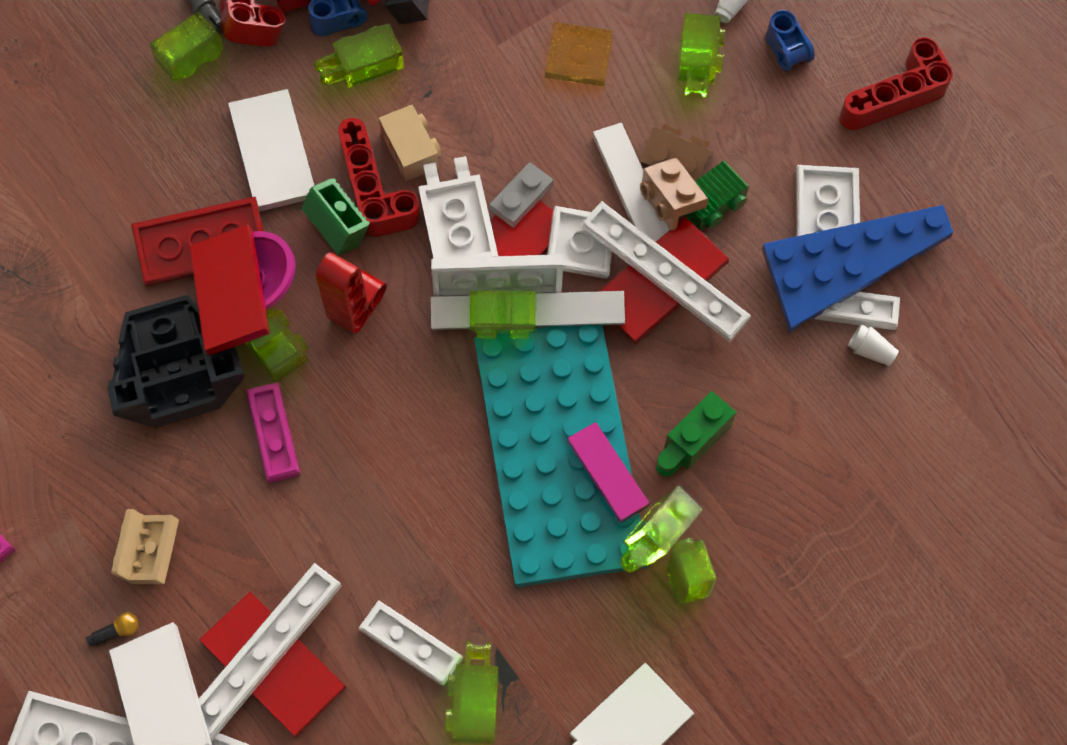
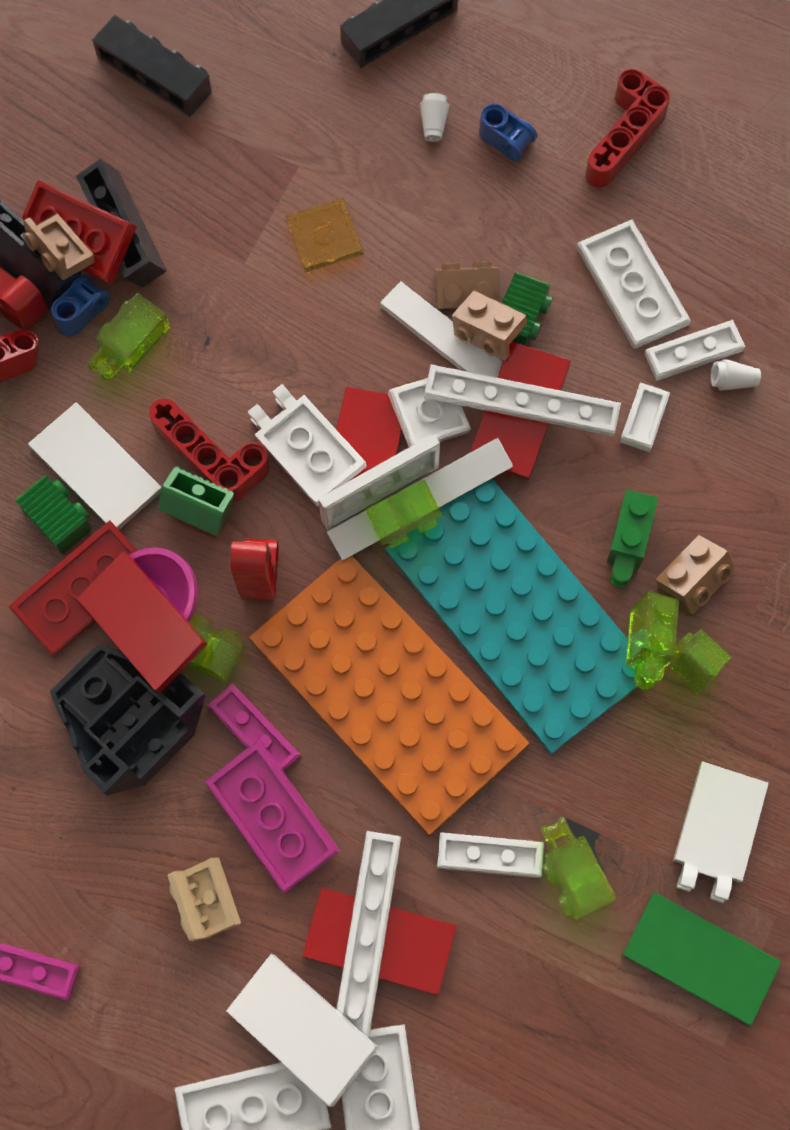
camera: 25 degrees left, 5 degrees up
piece [86,612,139,647] -> none
tan brick [378,104,442,182] -> none
light grey plate [489,162,554,228] -> none
dark pink tile [567,422,650,524] -> none
clear neon green brick [678,13,725,97] -> none
blue wing [762,205,953,333] -> none
none -> green brick [15,475,91,554]
none -> dark pink tile [205,740,341,894]
none -> orange plate [249,556,530,837]
none -> white tile [620,383,671,452]
none -> medium nougat bracket [655,535,735,615]

